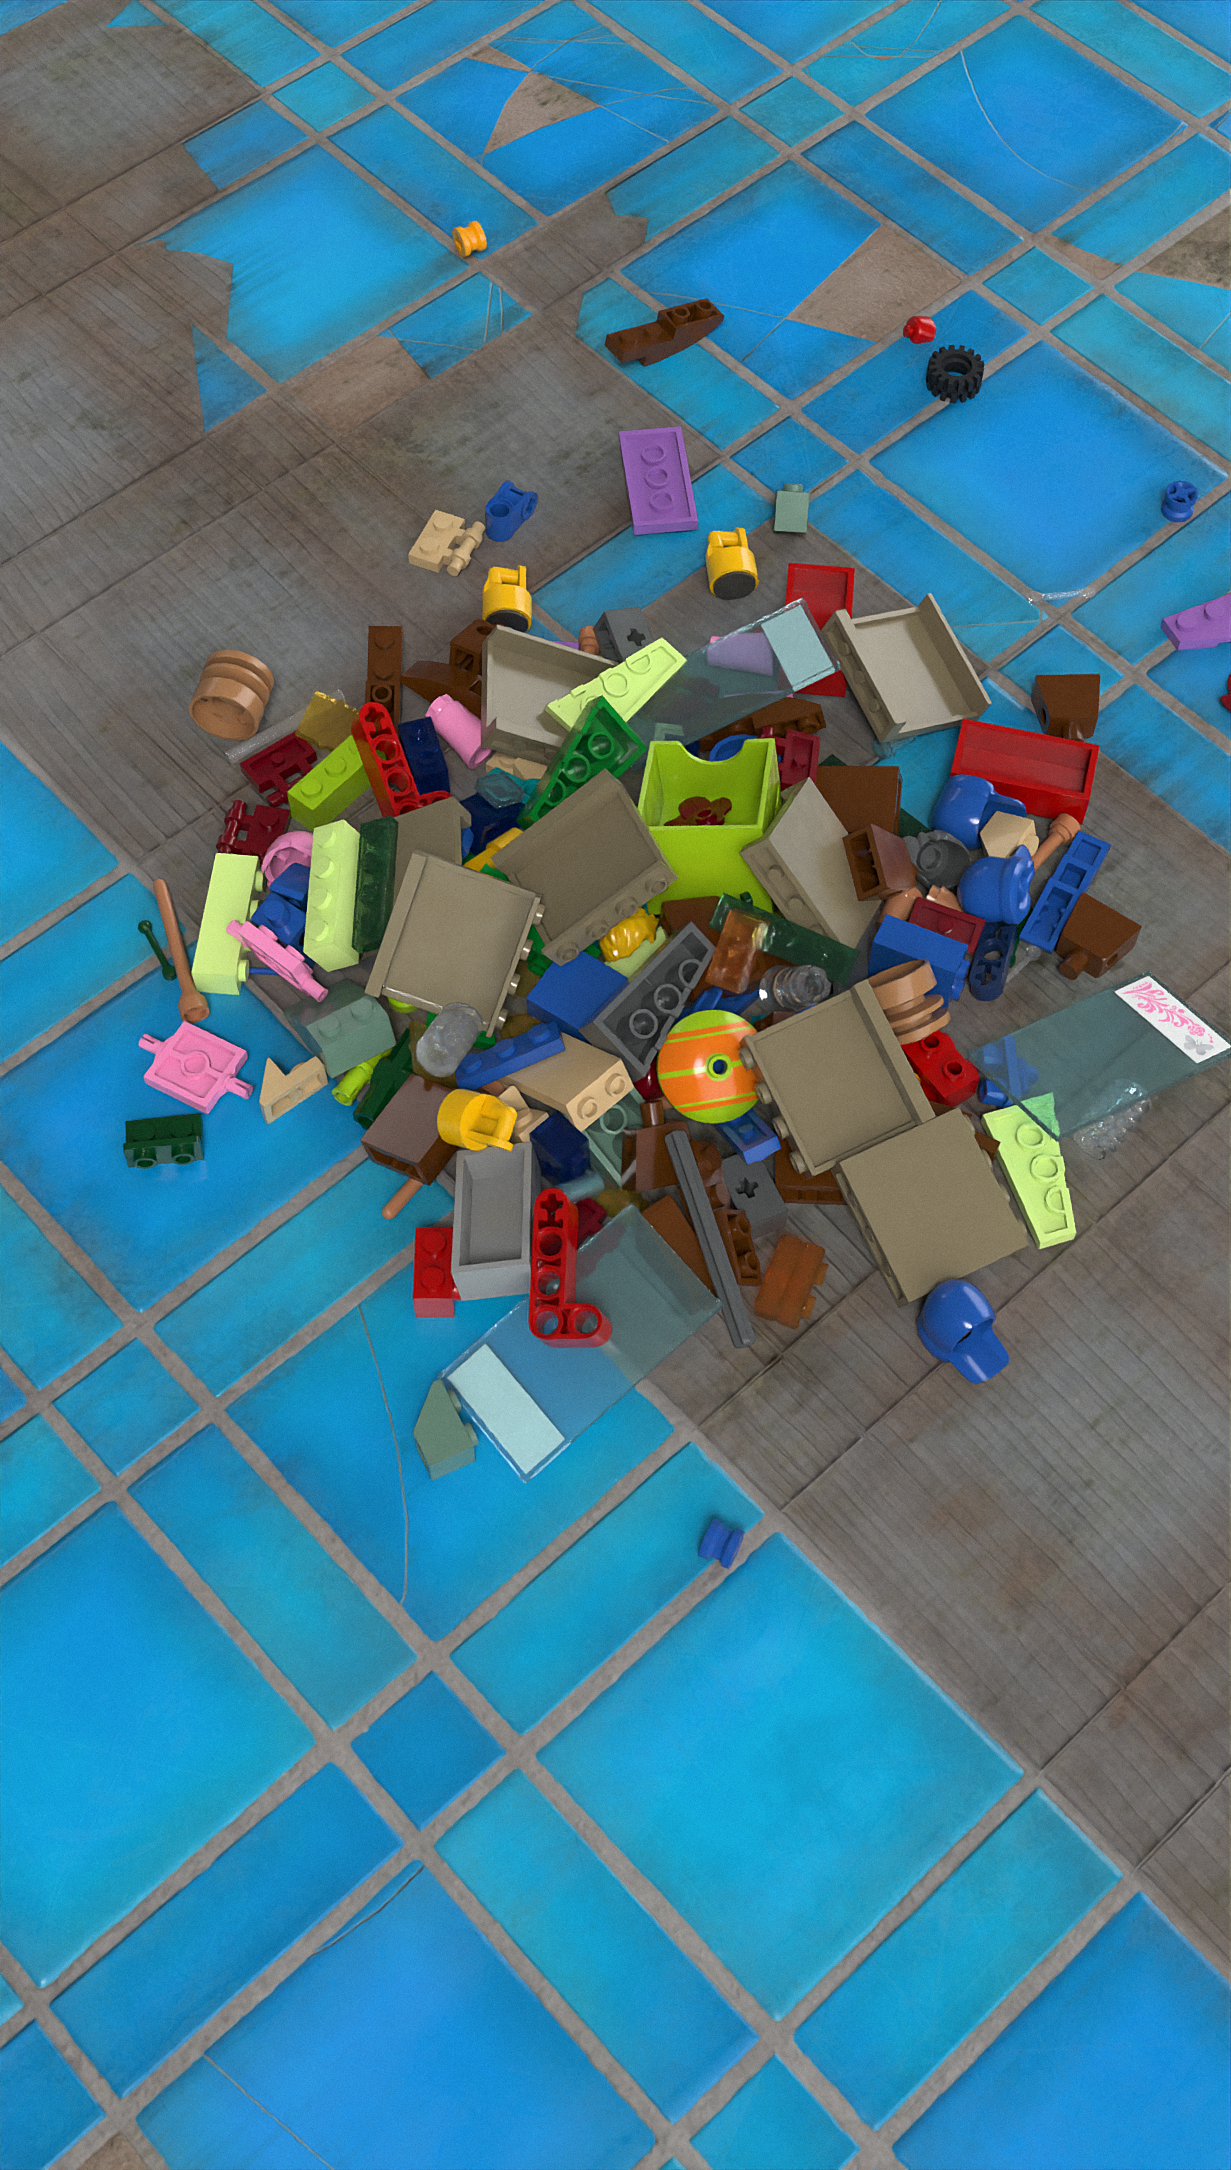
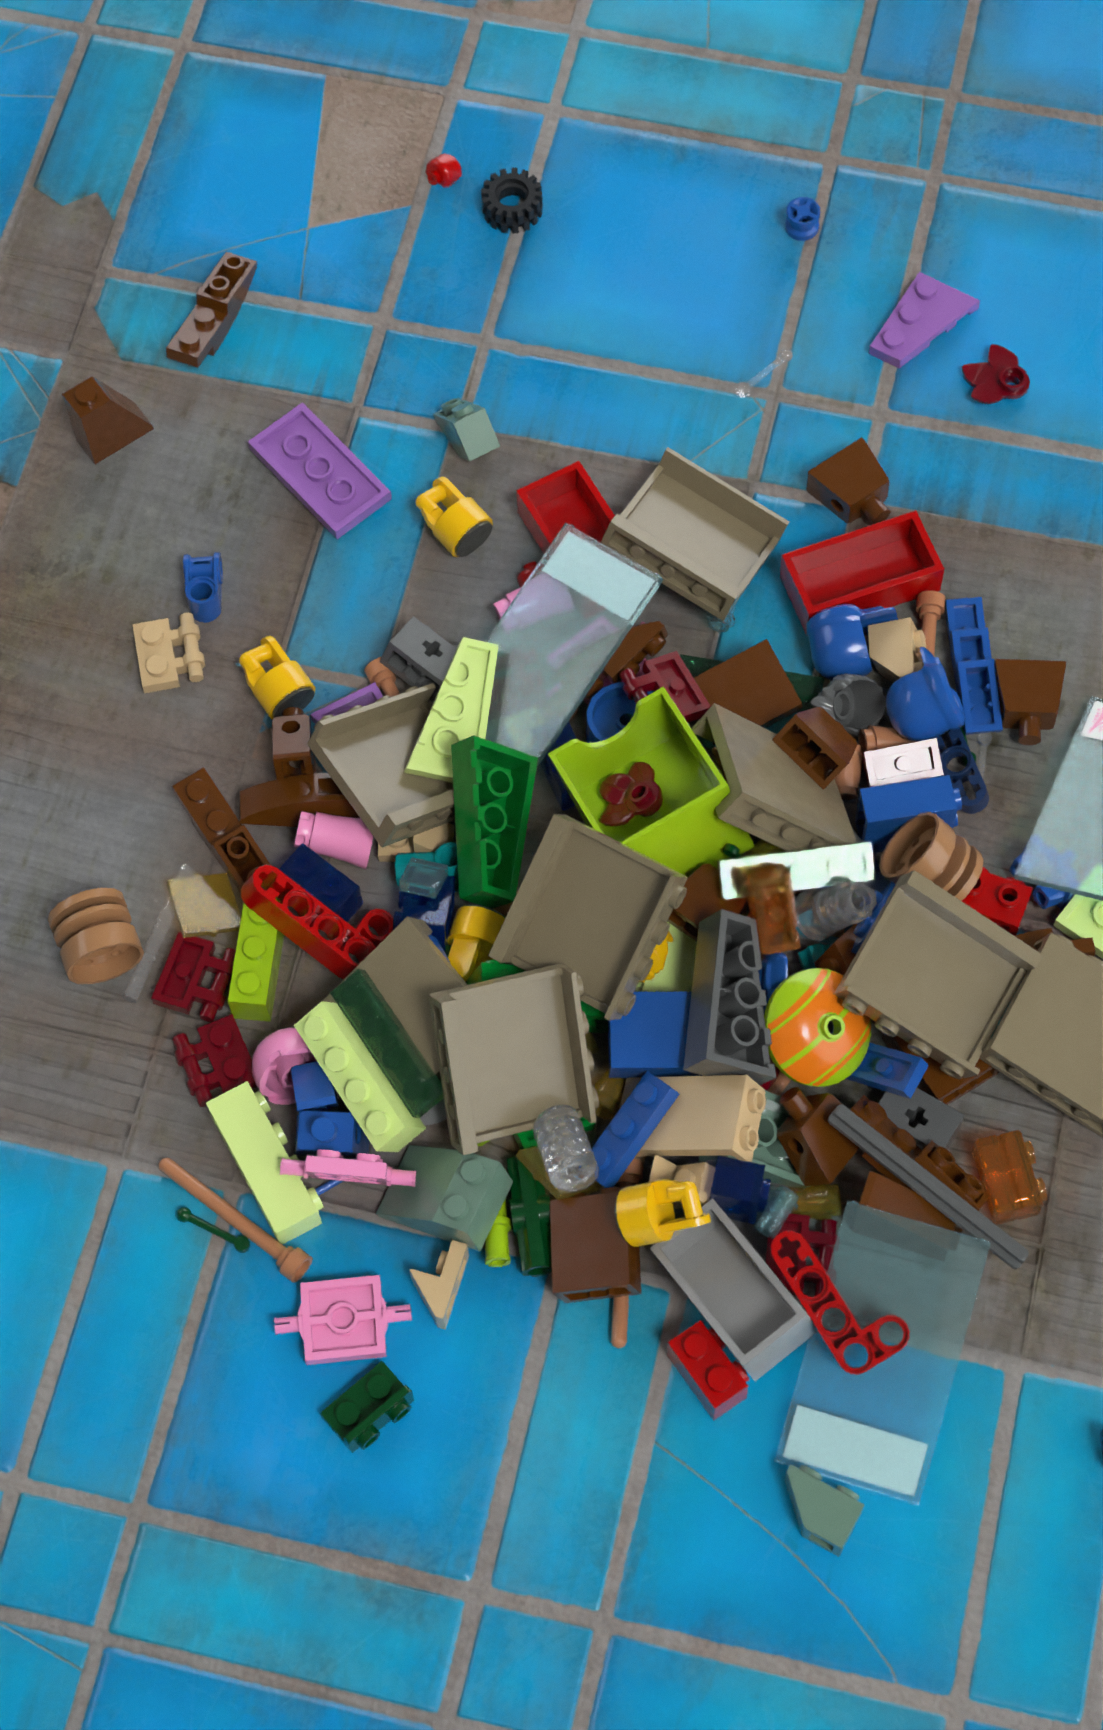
camera: 30 degrees left, 5 degrees up
none -> reddish brown slope [62,376,154,464]

